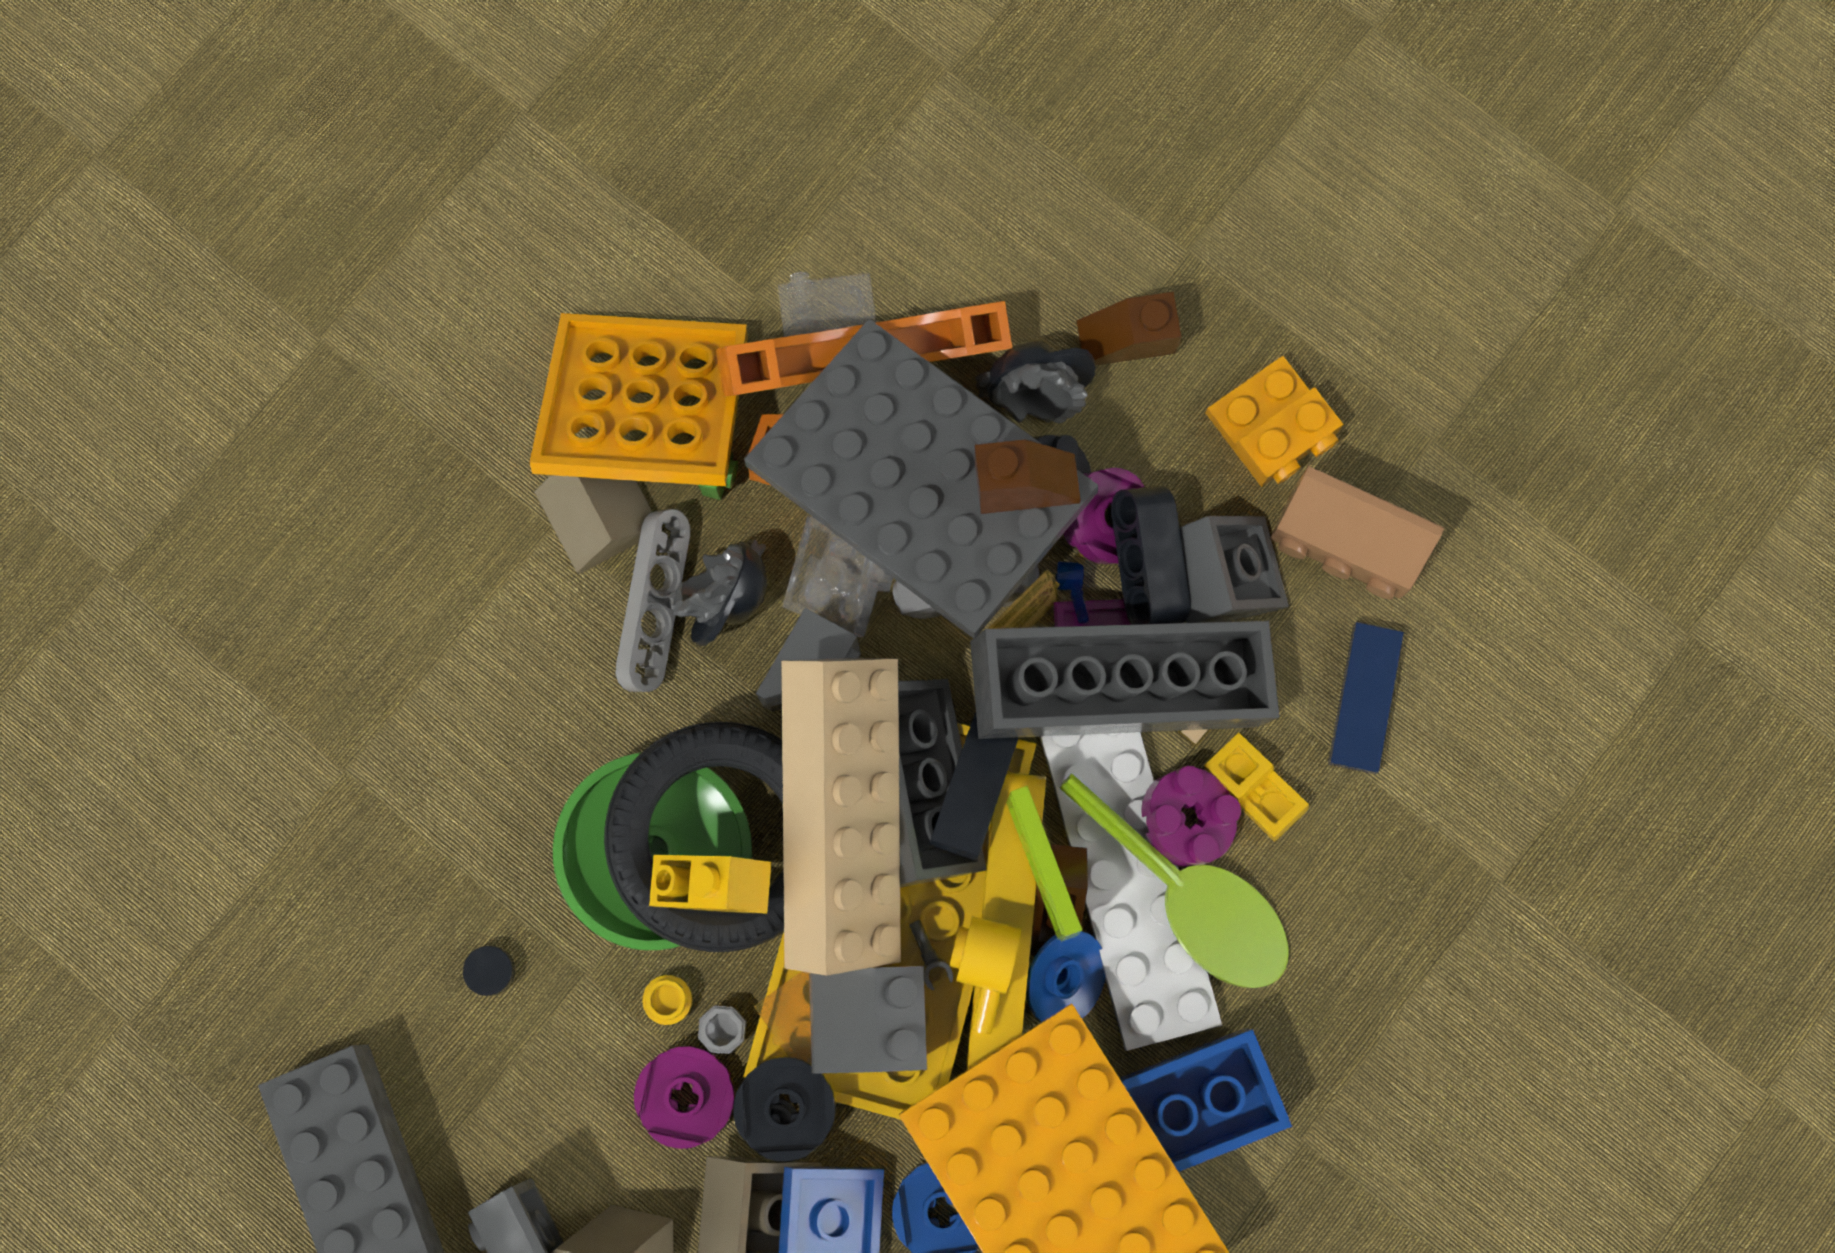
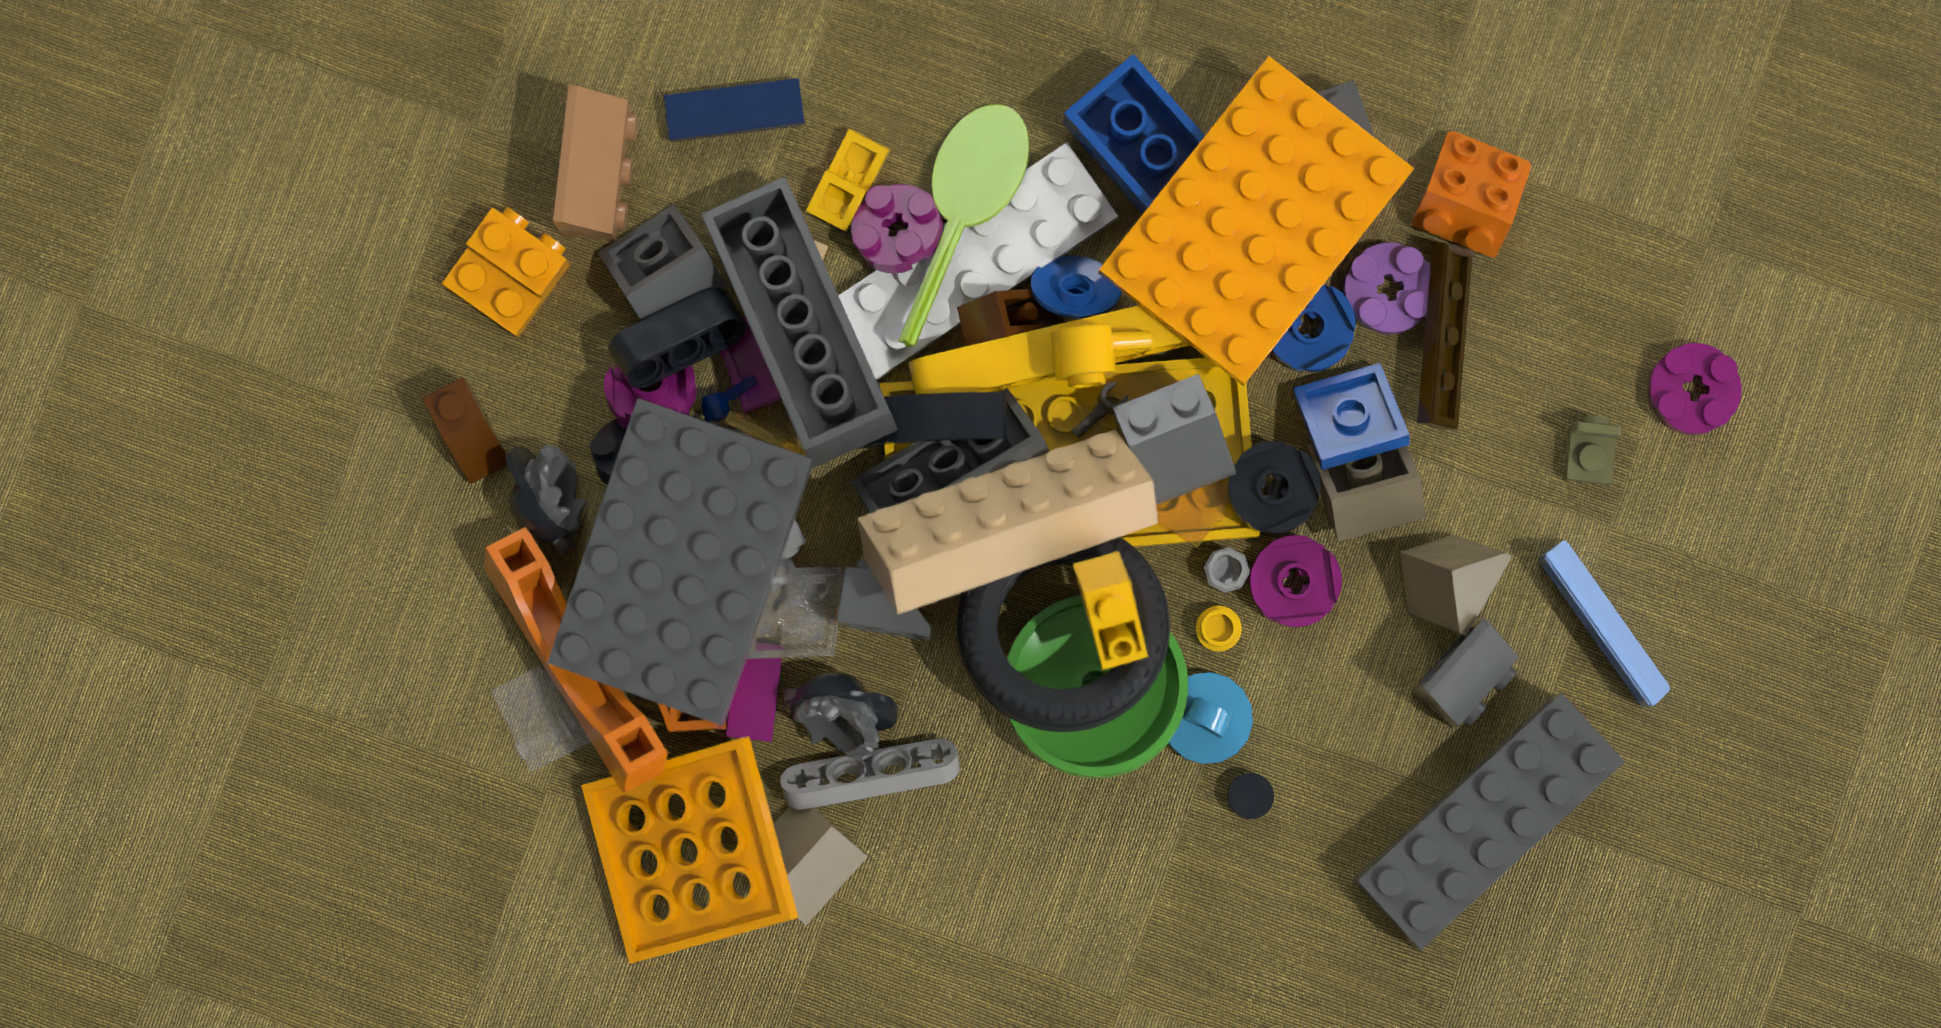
camera: 115 degrees left, 5 degrees up
reddish brown slope [975,439,1081,514] -> none
lime tile [1006,786,1082,942] -> none
none -> magenta tile [726,647,783,742]
none -> dark azure tile [1169,672,1253,764]

